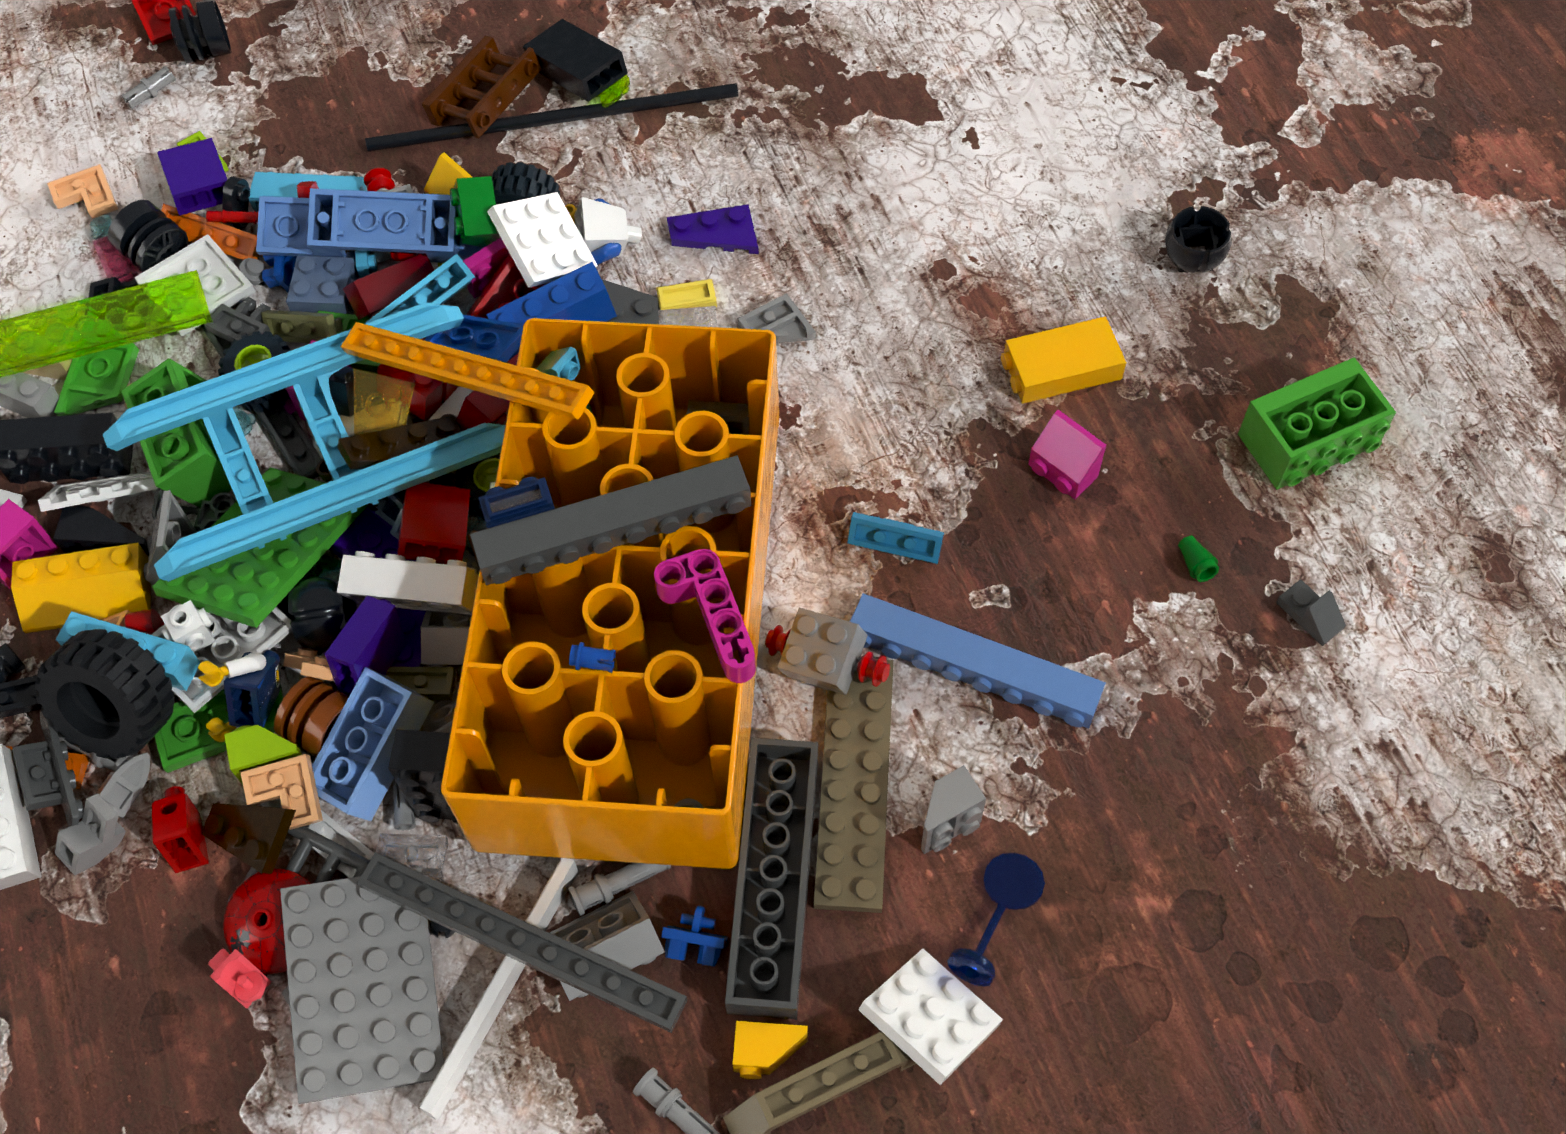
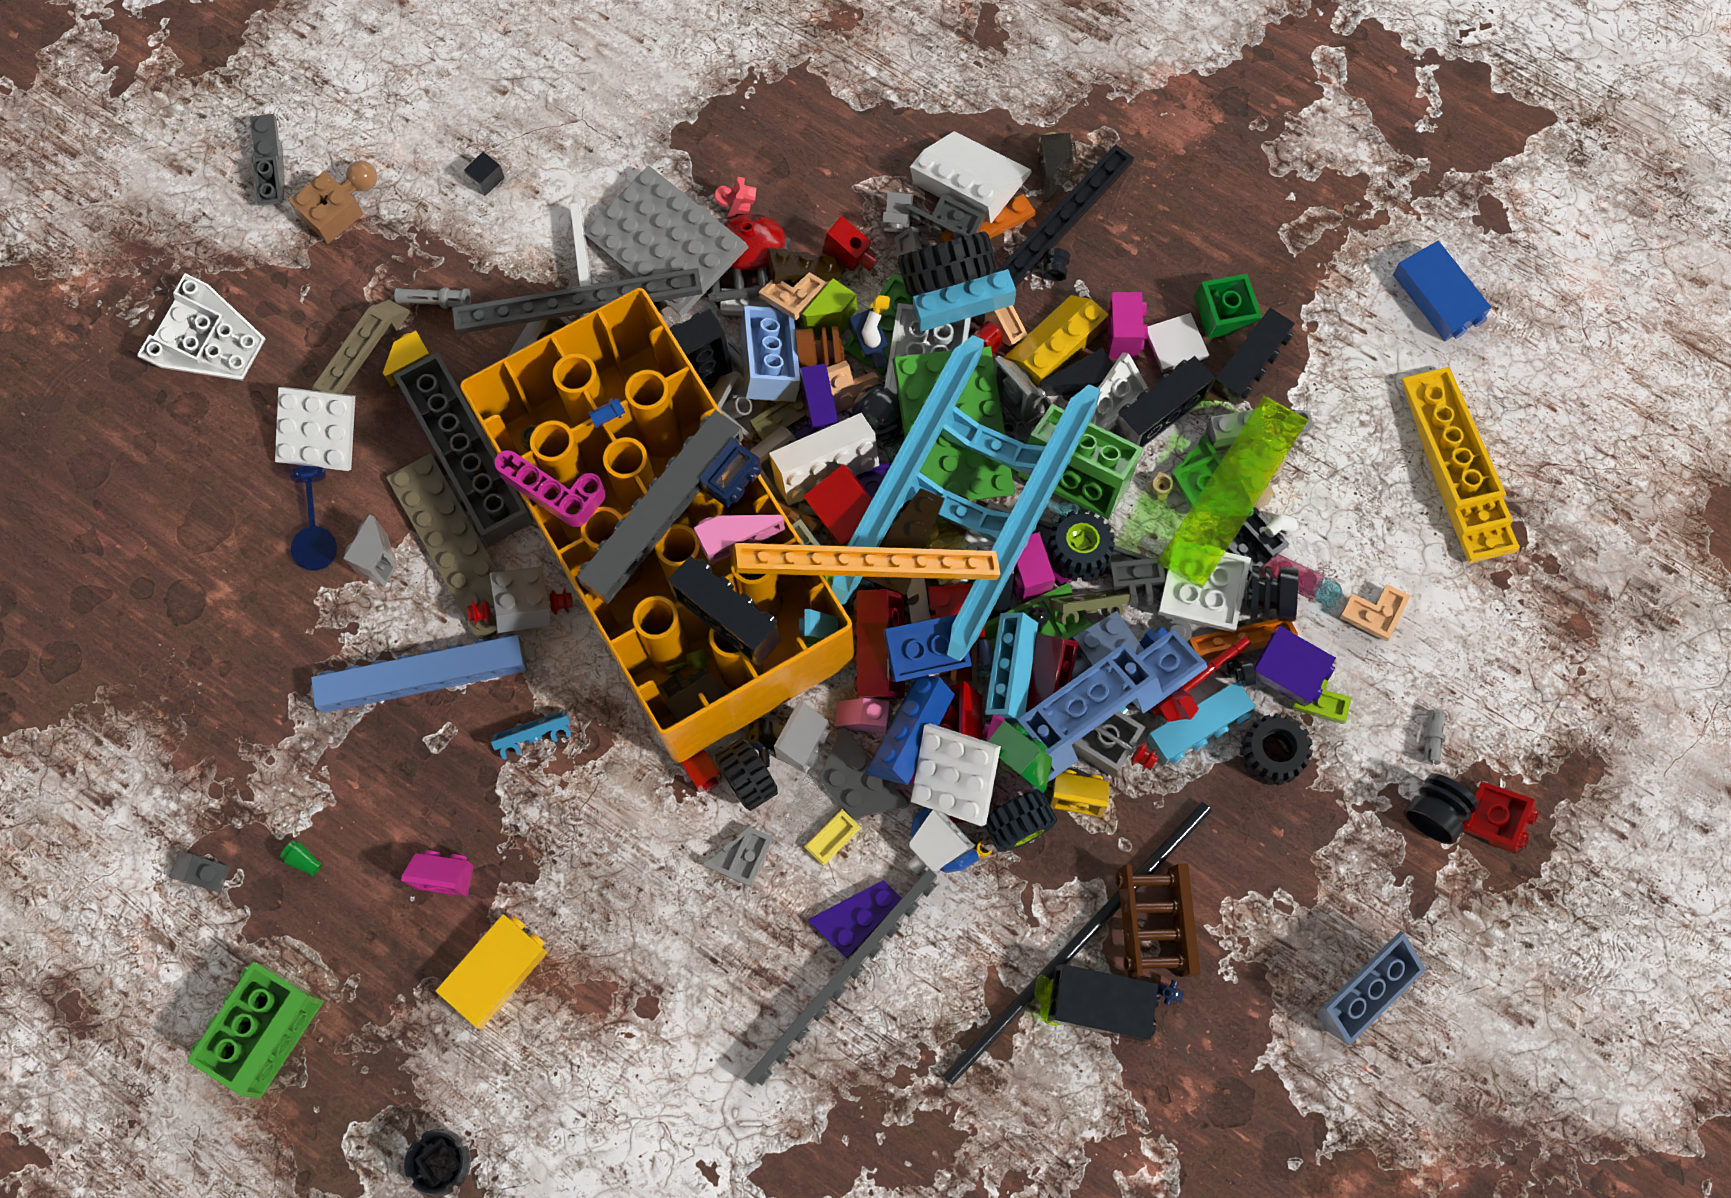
camera: 145 degrees right, 10 degrees up
white brick [161,600,216,653] -> none
none -> black brick [668,555,780,666]
none -> bright pink slope [694,515,785,565]
none -> dark grey plate [745,869,937,1087]
none -> dark blue piece [1158,980,1184,1006]
none -> black tyre [1240,713,1313,786]
none -> white arm [1264,514,1298,538]

